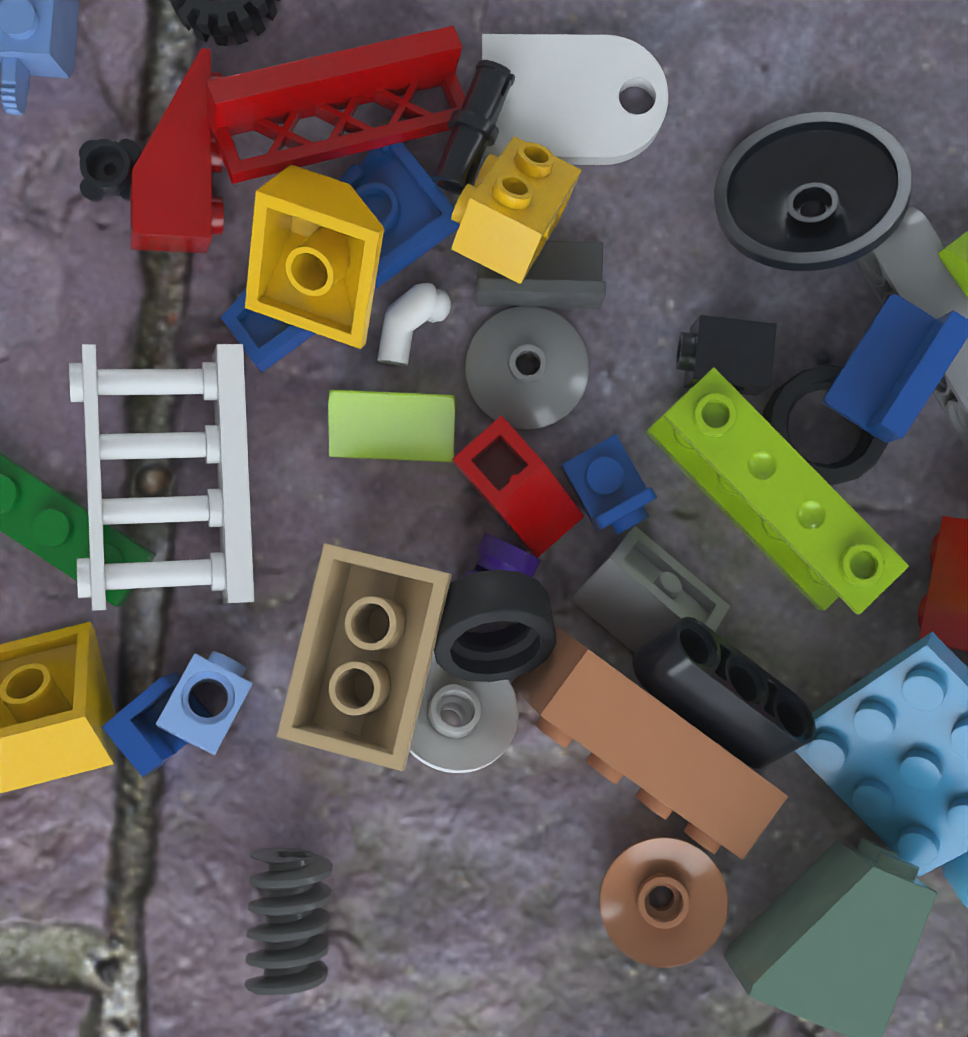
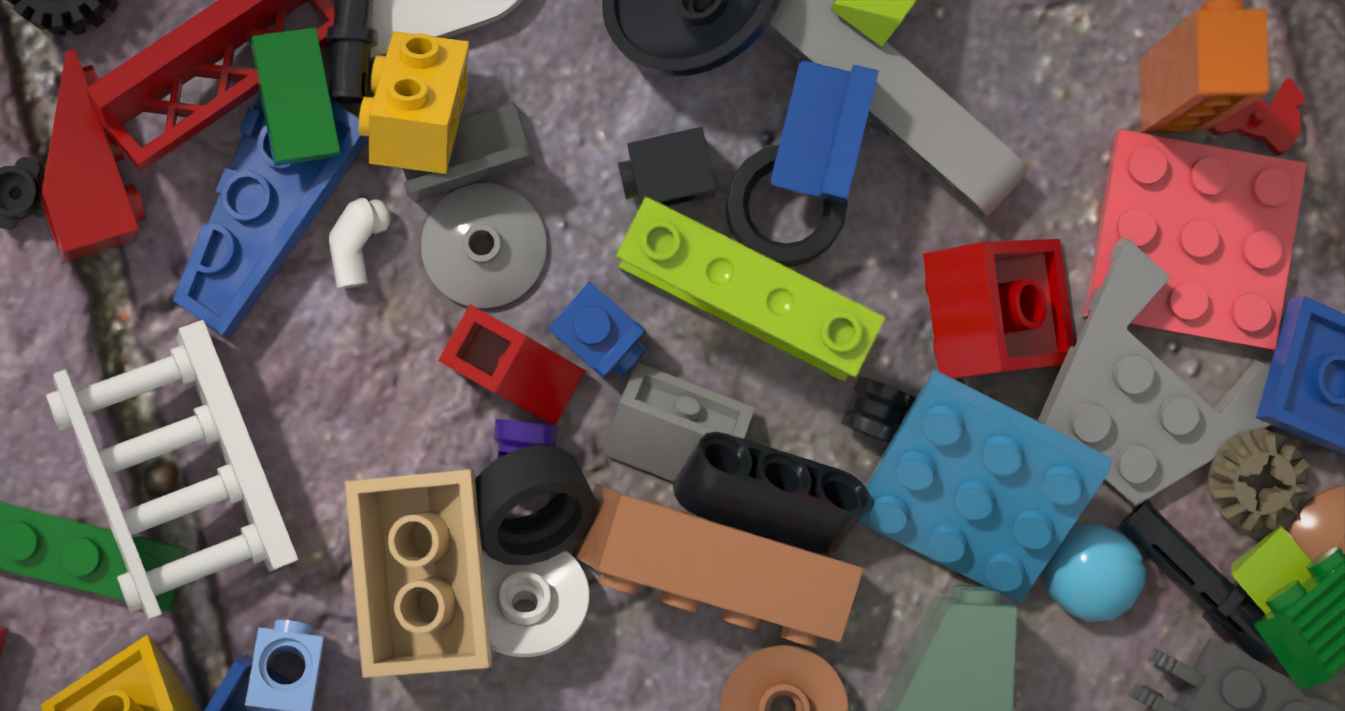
camera: 20 degrees left, 0 degrees up
yellow slope [245,165,384,349] -> none
lime slope [328,390,457,463] -> none
none -> green tile [250,27,340,166]
none -> black wheel [840,376,916,444]

